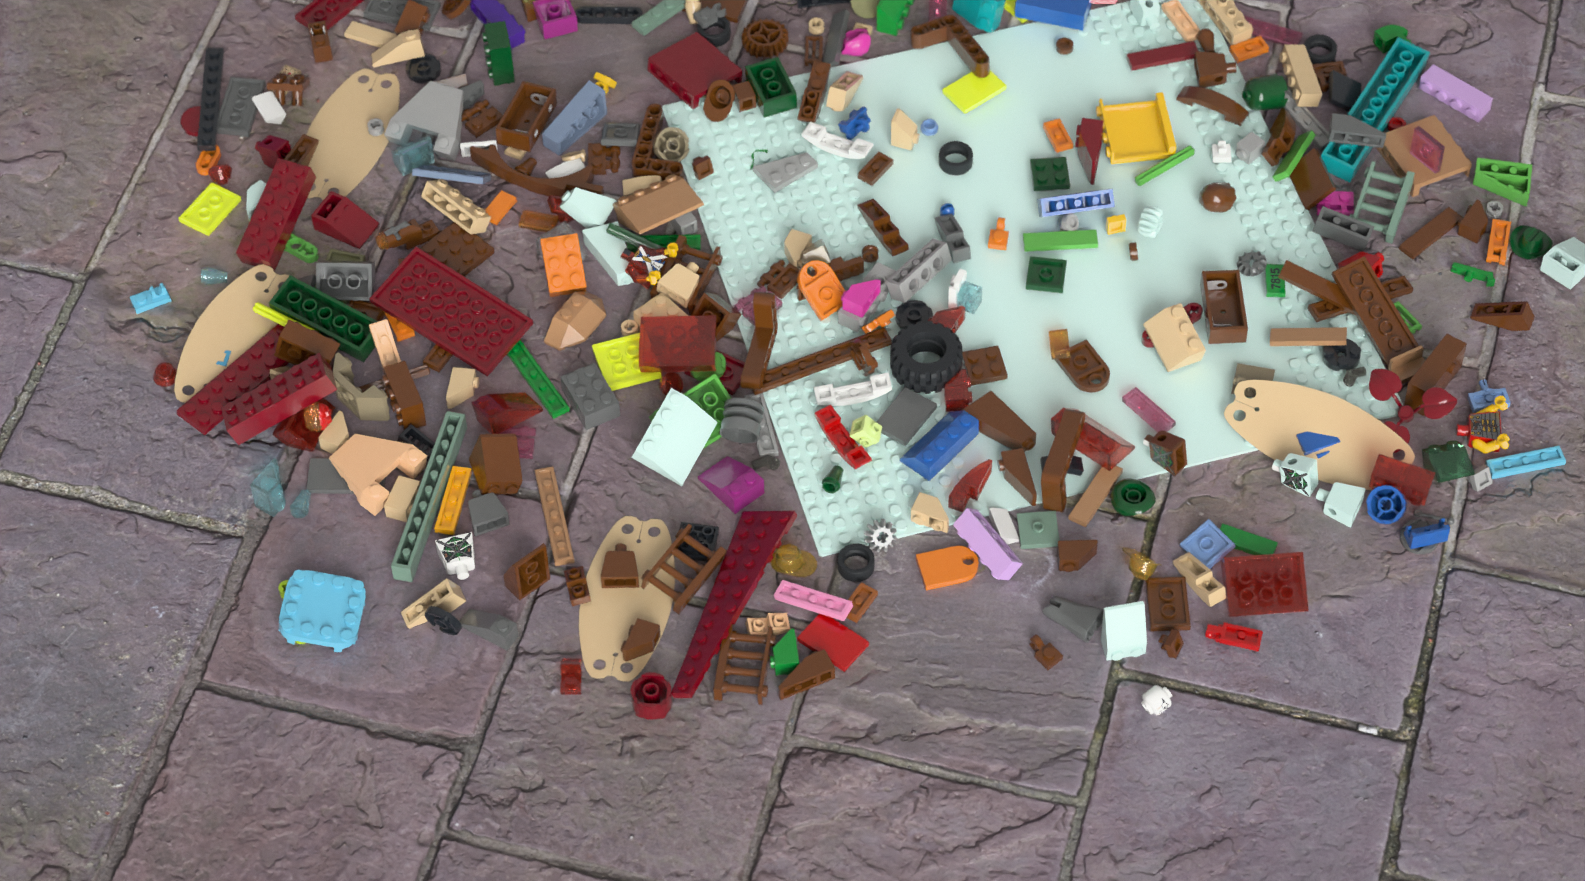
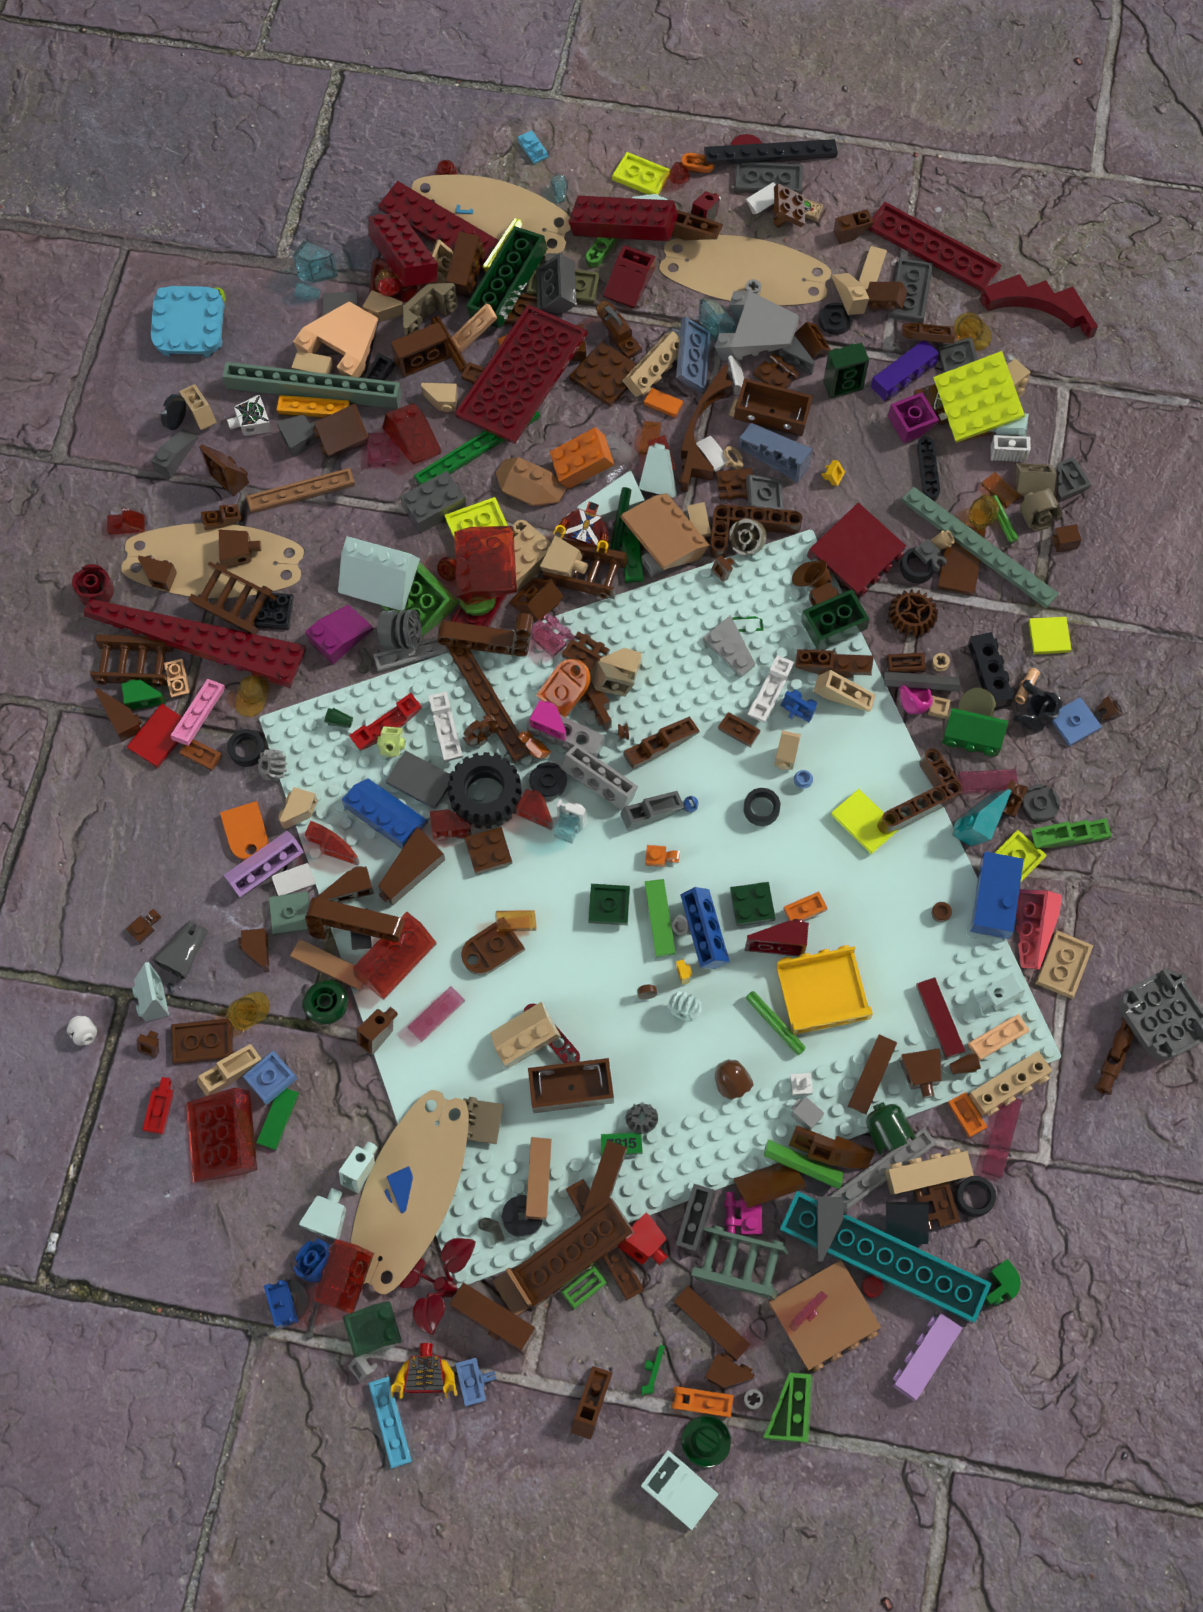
camera: 85 degrees right, 15 degrees up
reddish brown cone [514,157,537,176] -> none

